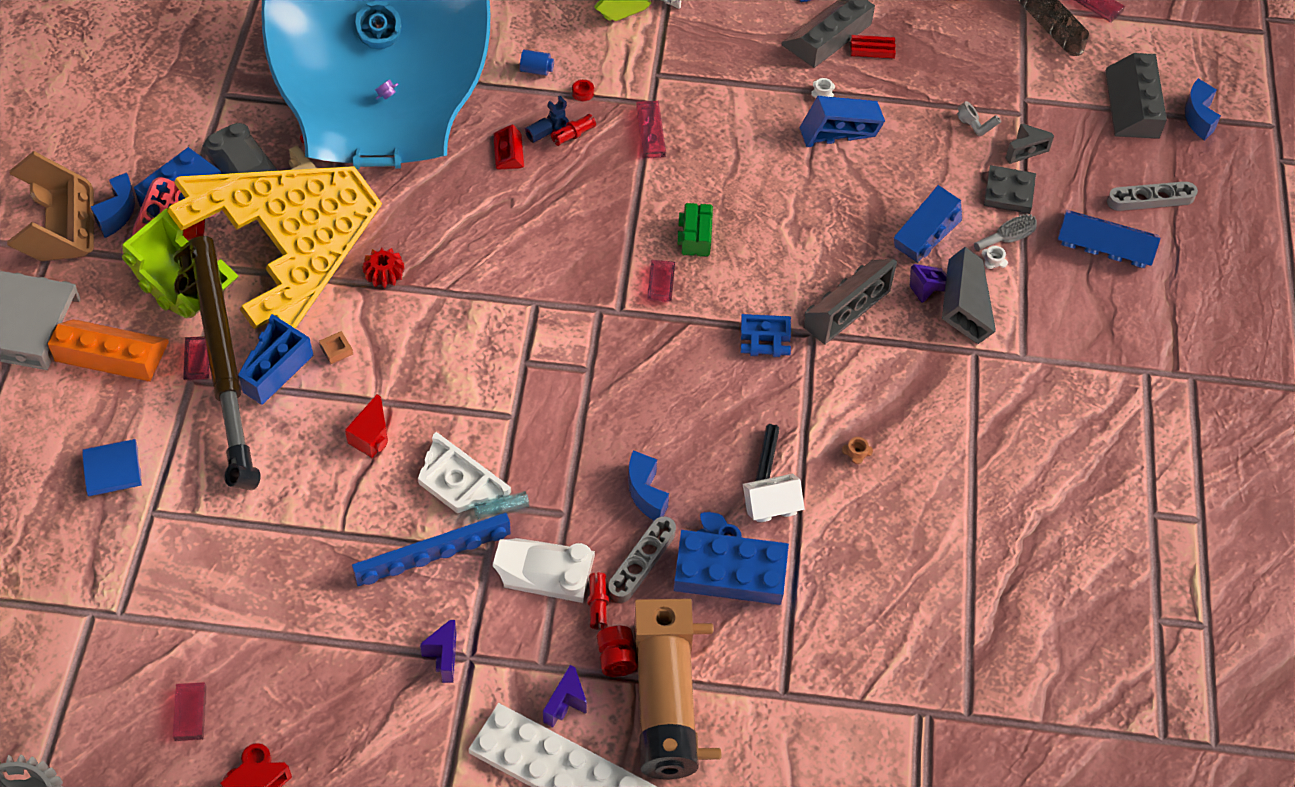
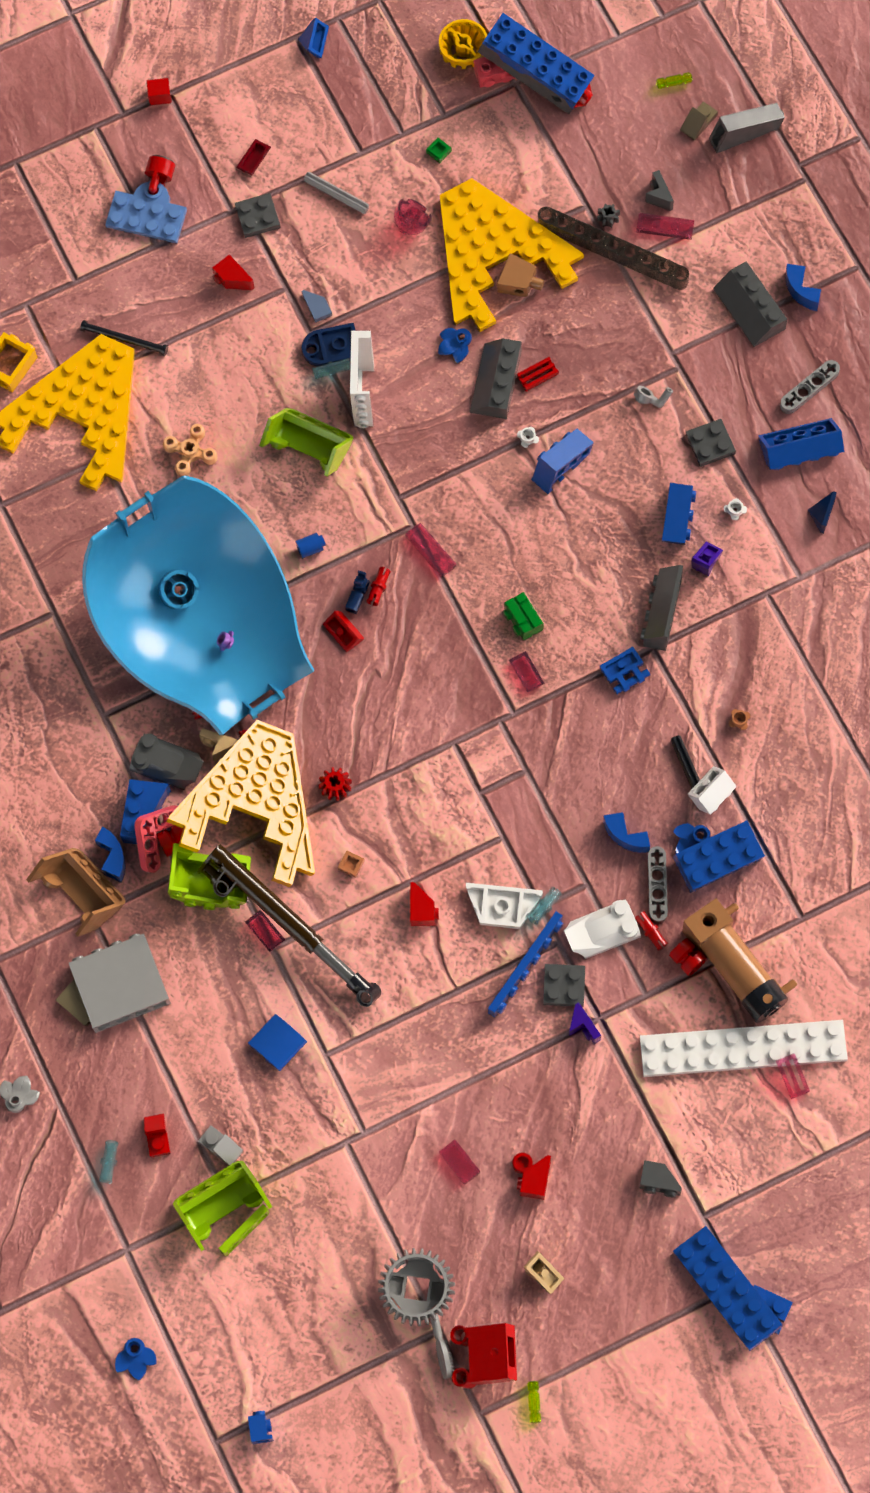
camera: 25 degrees left, 15 degrees up
orange slope [48,319,169,382] -> none
blue wedge [238,314,314,405] -> none
dark purple slope [543,665,587,727] -> none
red tile [572,79,594,102] -> none
dark grey slope [942,247,996,344] -> none
light grey piece [974,214,1037,251] -> none
dark grey slope [1005,124,1054,164] -> none
none -> dark grey plate [543,964,585,1007]
none -> dark blue slope [808,491,837,534]

